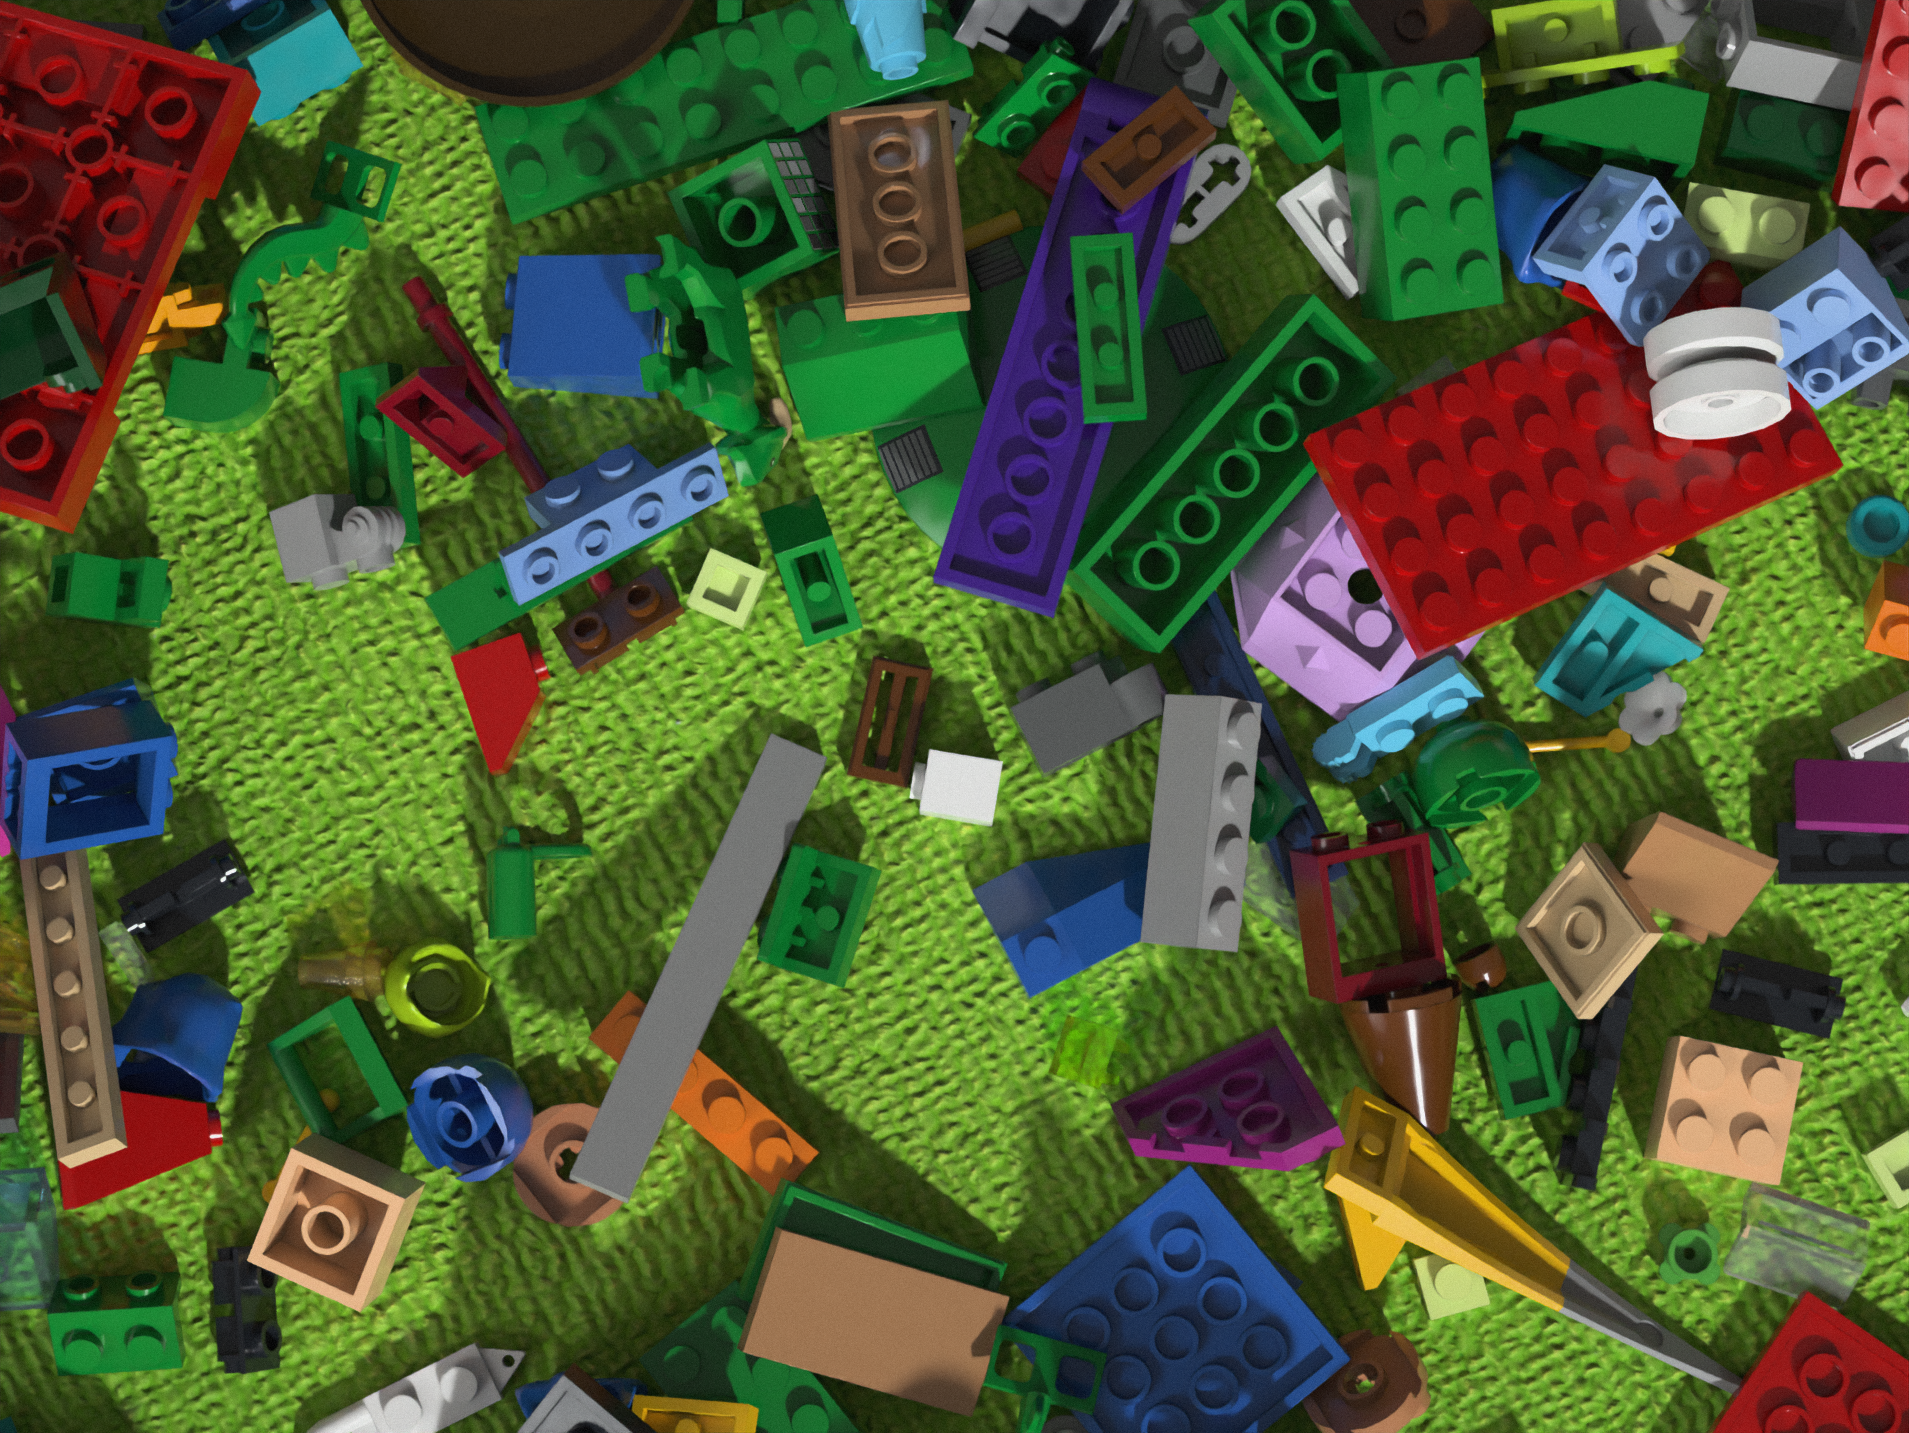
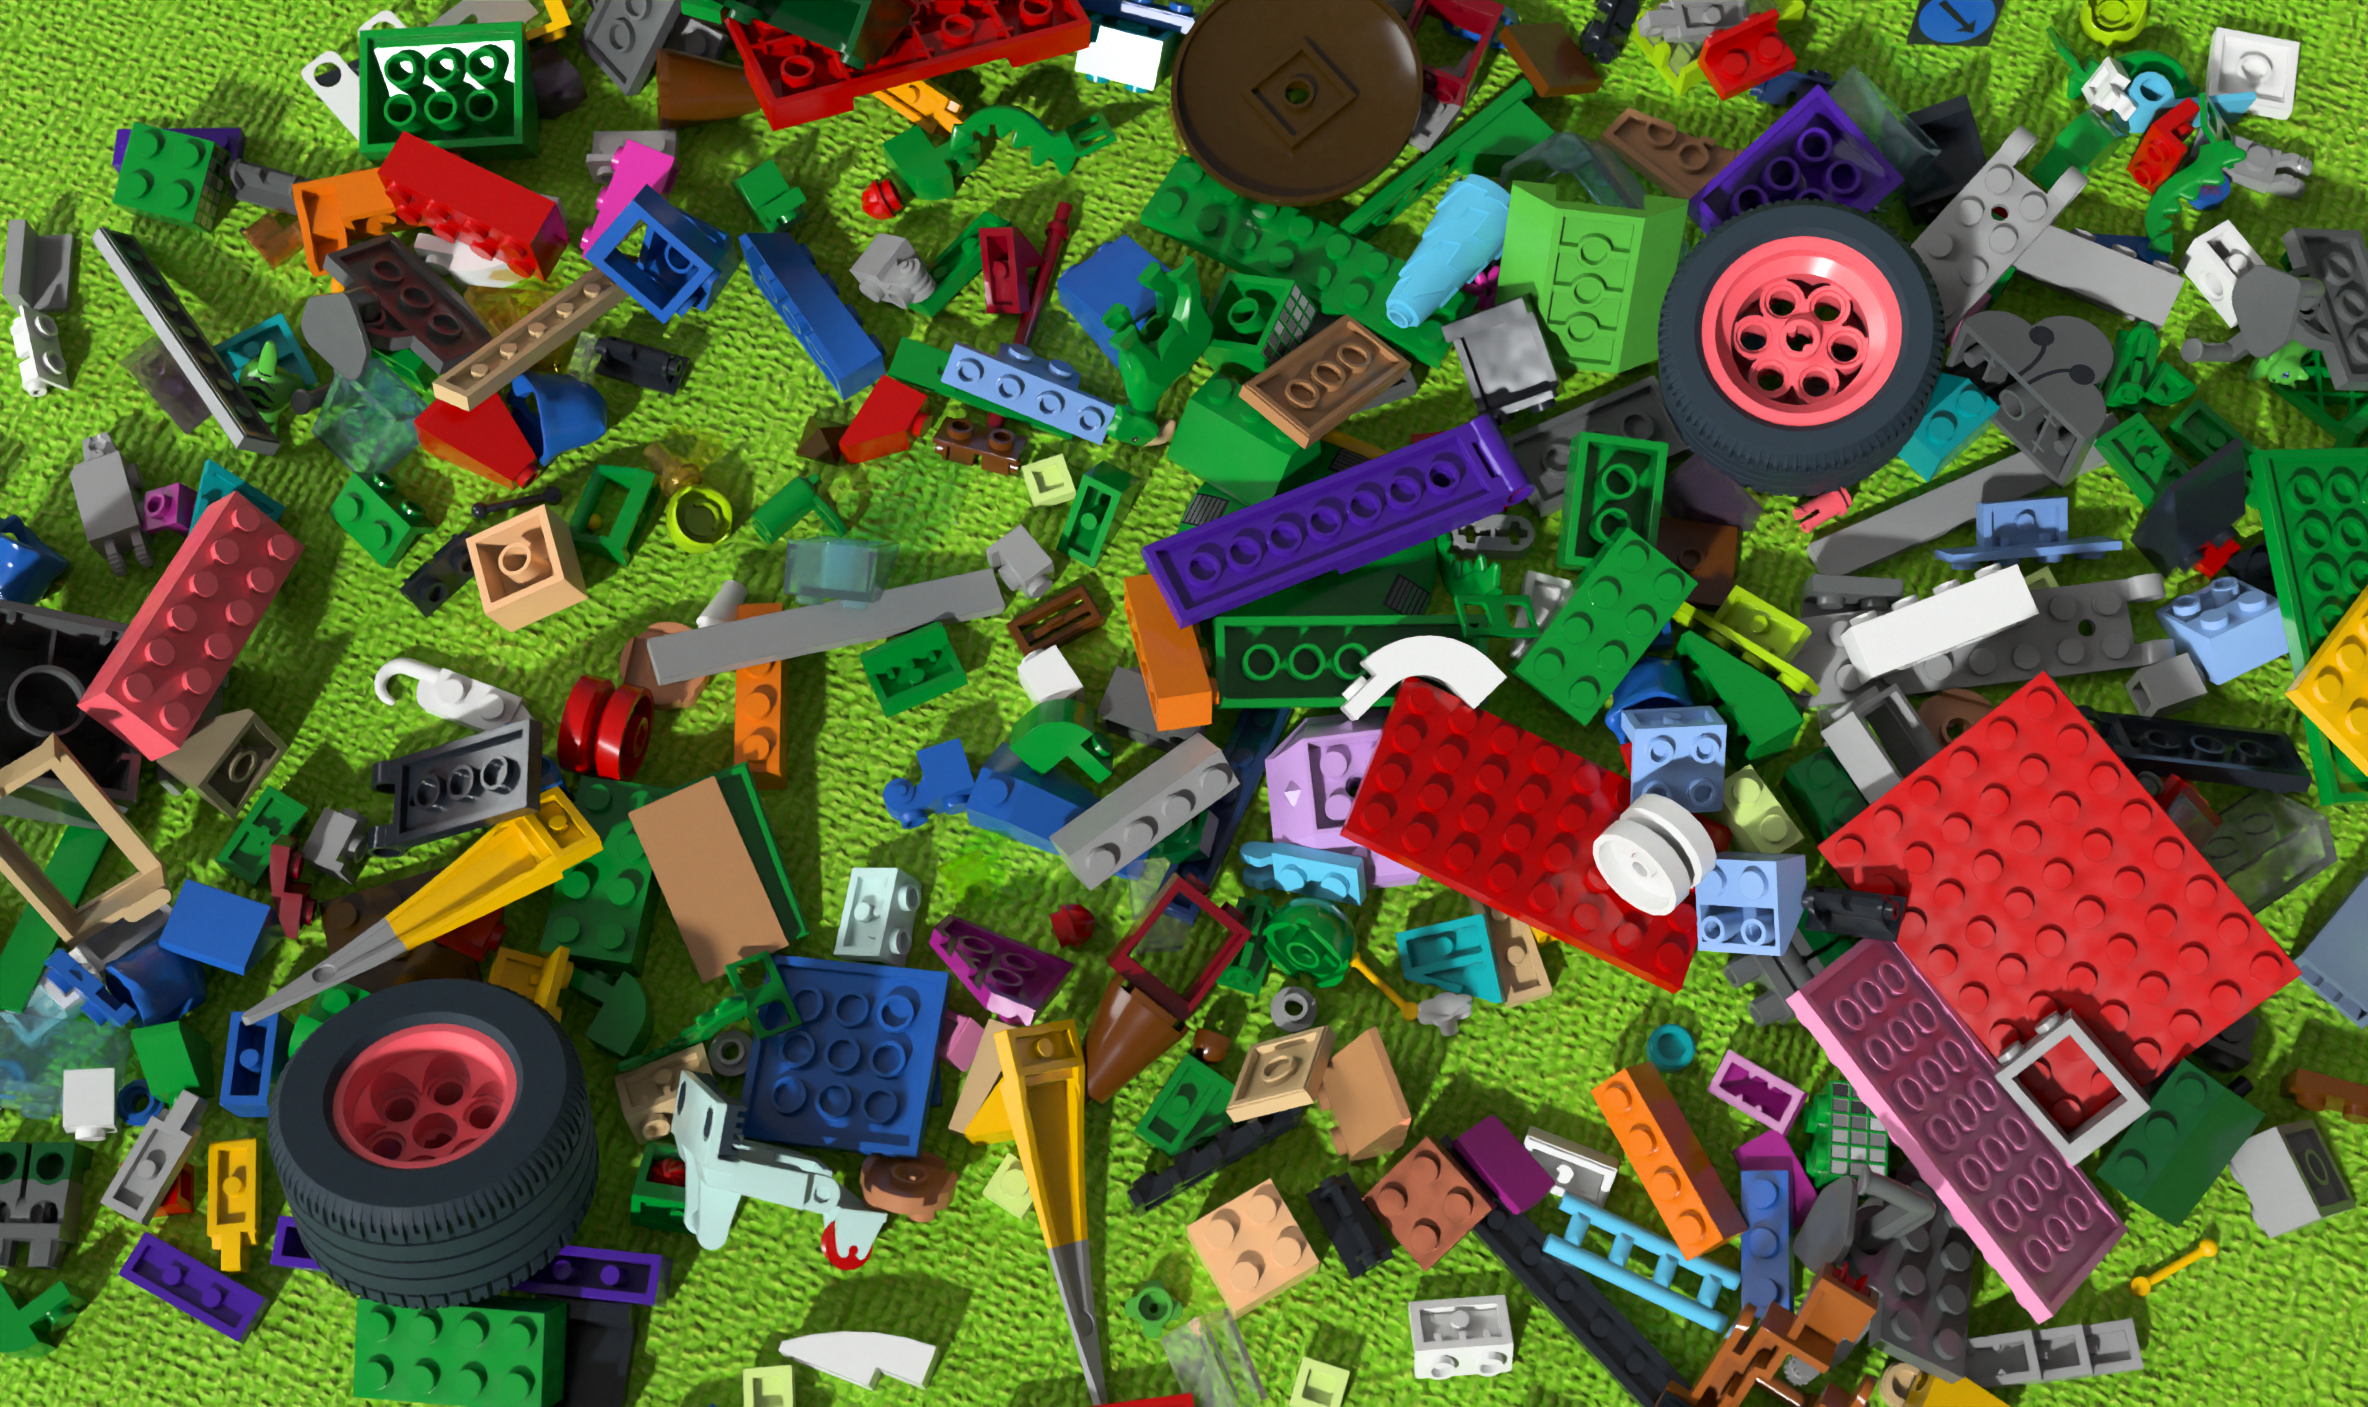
camera: 50 degrees right, 15 degrees down
blue cylinder [407,1053,533,1182] -> none
green hinge [972,36,1096,158] -> none
green plate [1070,233,1147,424] -> none
reddish brown plate [1081,85,1217,214] -> none
none -> black hinge [471,486,563,519]
none -> red wheel [557,674,654,782]
none -> white cone [696,580,748,628]
none -> blue wedge [738,232,887,401]
none -> clear light blue slope [783,535,900,610]
none -> dark brown slope [796,416,849,466]
none -> light aqua bracket [833,867,922,968]
none -> red plate [861,177,904,220]
none -> blue brick [883,738,975,829]
none -> bright pink slope [939,1009,985,1072]
none -> tan piece [948,1018,1017,1139]
none -> light grey brick [986,524,1056,599]
none -> green brick [1009,699,1114,784]
none -> red plate [1049,904,1095,949]
none -> orange brick [1124,574,1219,732]
none -> light grey plate [1270,986,1317,1033]
none -> white arch [1340,635,1507,721]
none -> plate [1361,1133,1497,1272]
none -> green piece [1435,532,1540,638]

